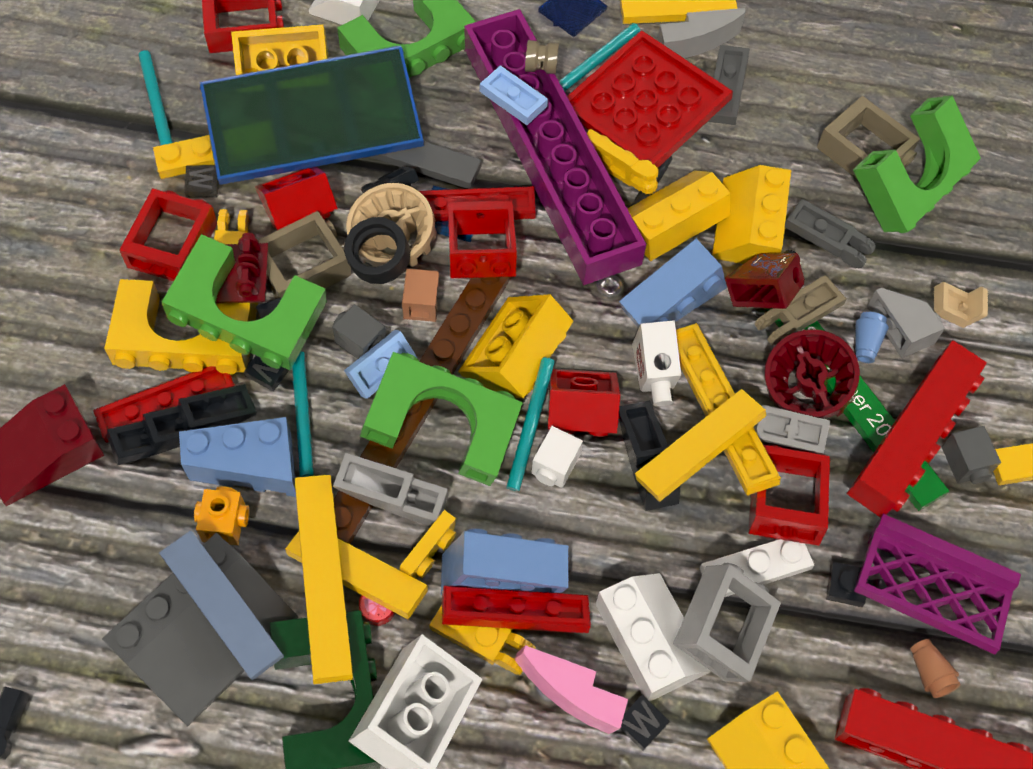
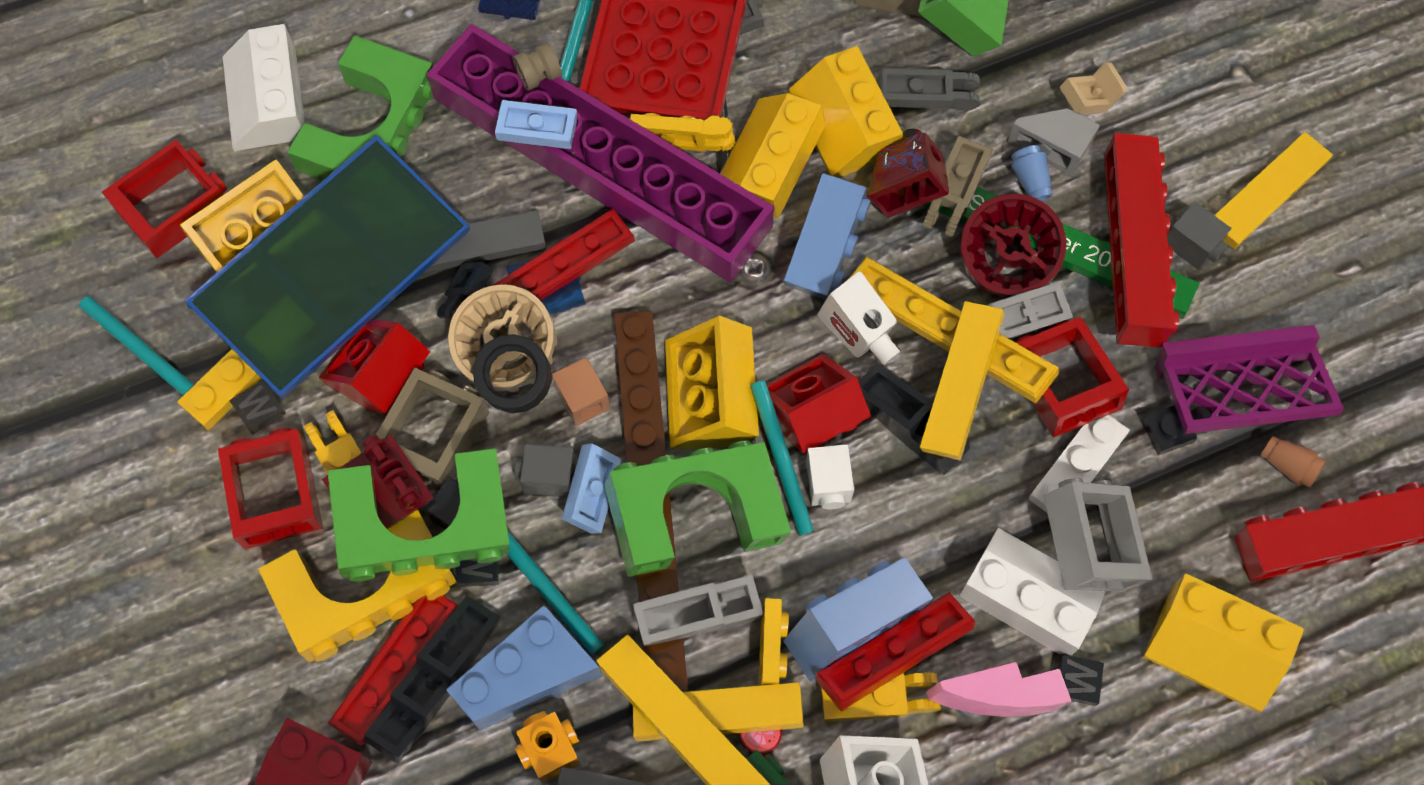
camera: 30 degrees left, 5 degrees up
red window [448,201,517,278] -> none

